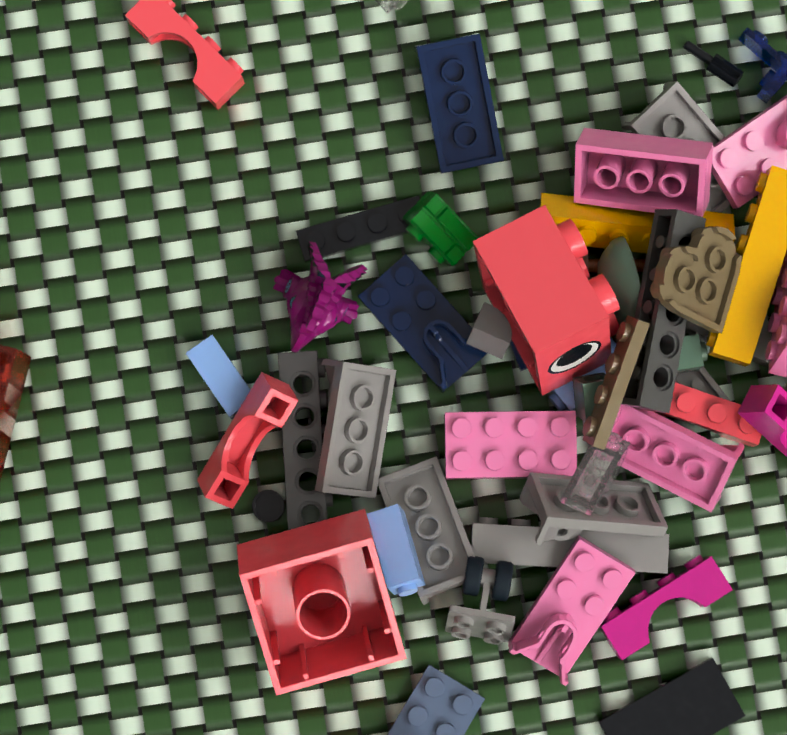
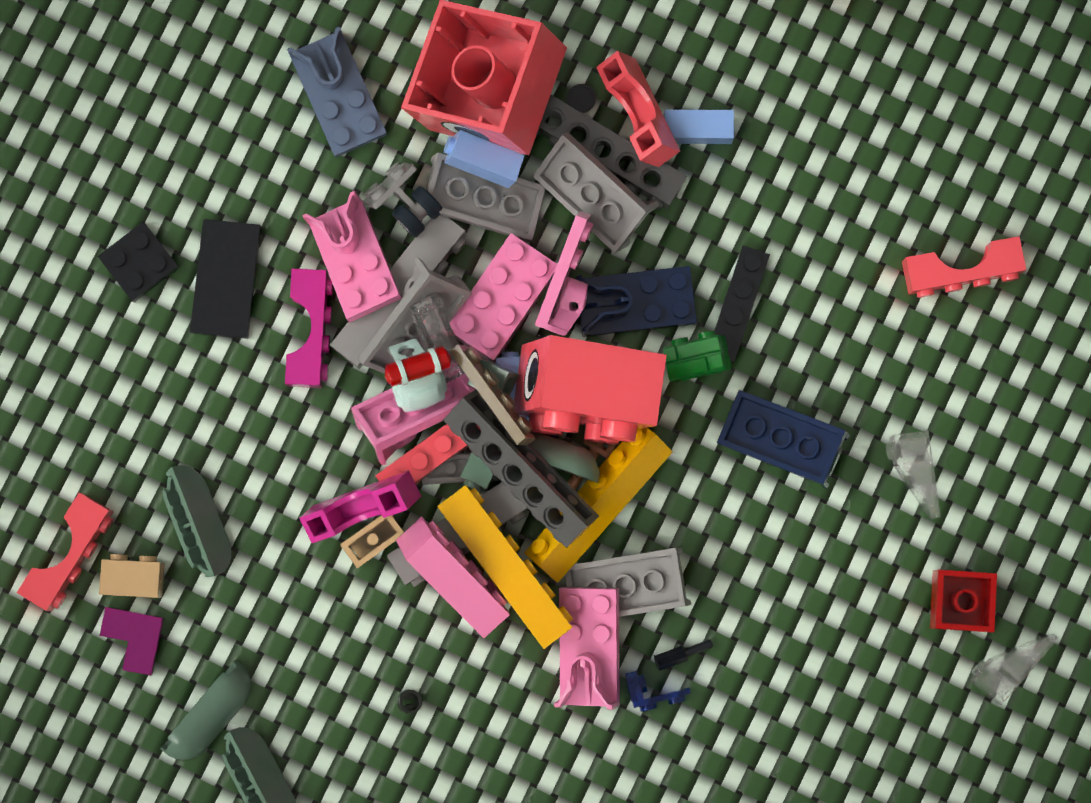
camera: 120 degrees right, 0 degrees up
magenta piece [273,241,367,353] -> none
light grey brick [466,302,512,359] -> none
bright pink brick [574,128,713,217] -> none
dark tan plate [650,226,742,334] -> none
none -> light aqua piece [384,339,451,412]
none -> bright pink plate [535,211,594,336]

